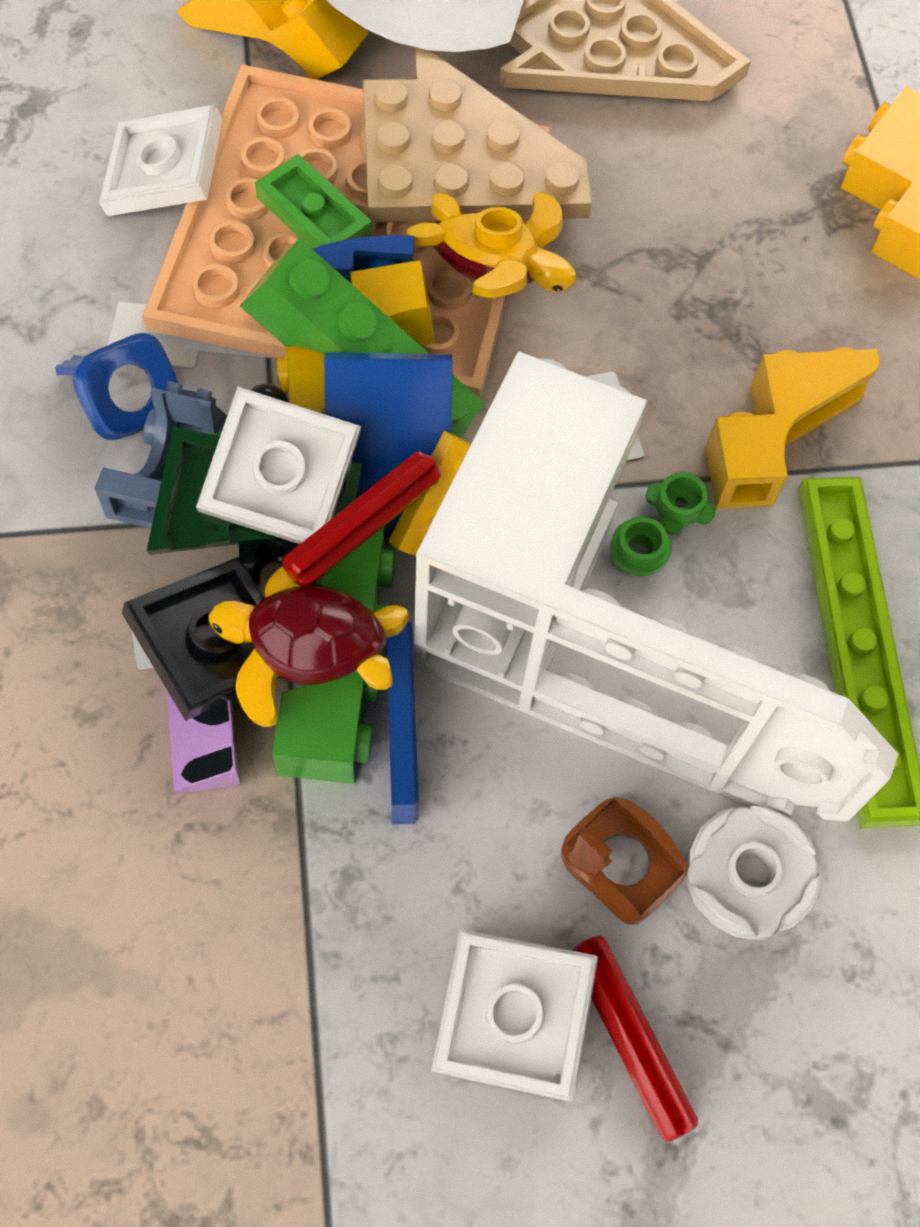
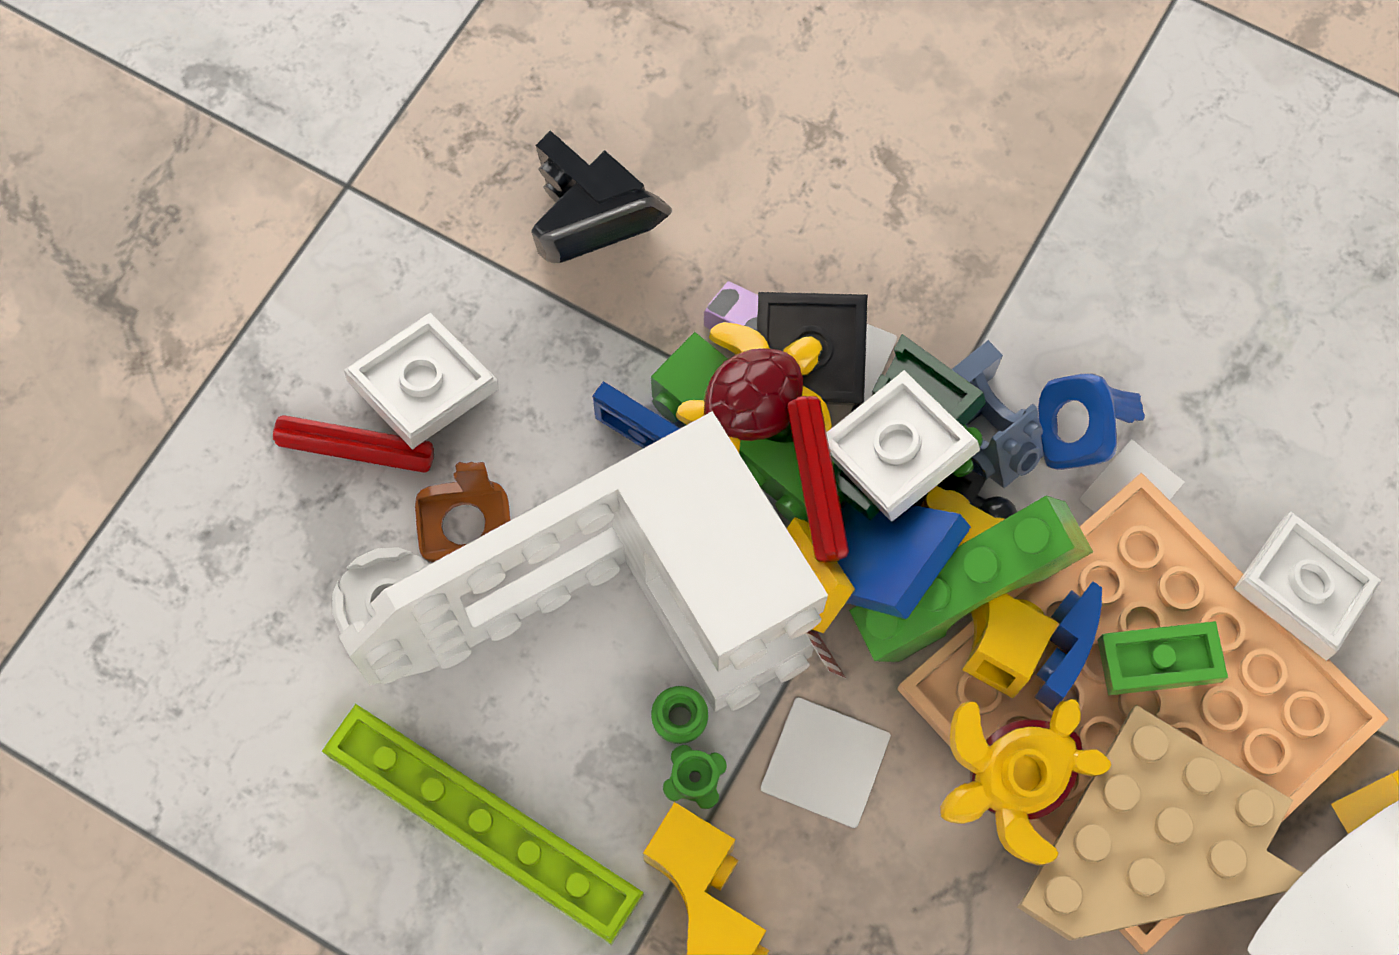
camera: 130 degrees right, 5 degrees up
none -> black piece [531,130,672,263]

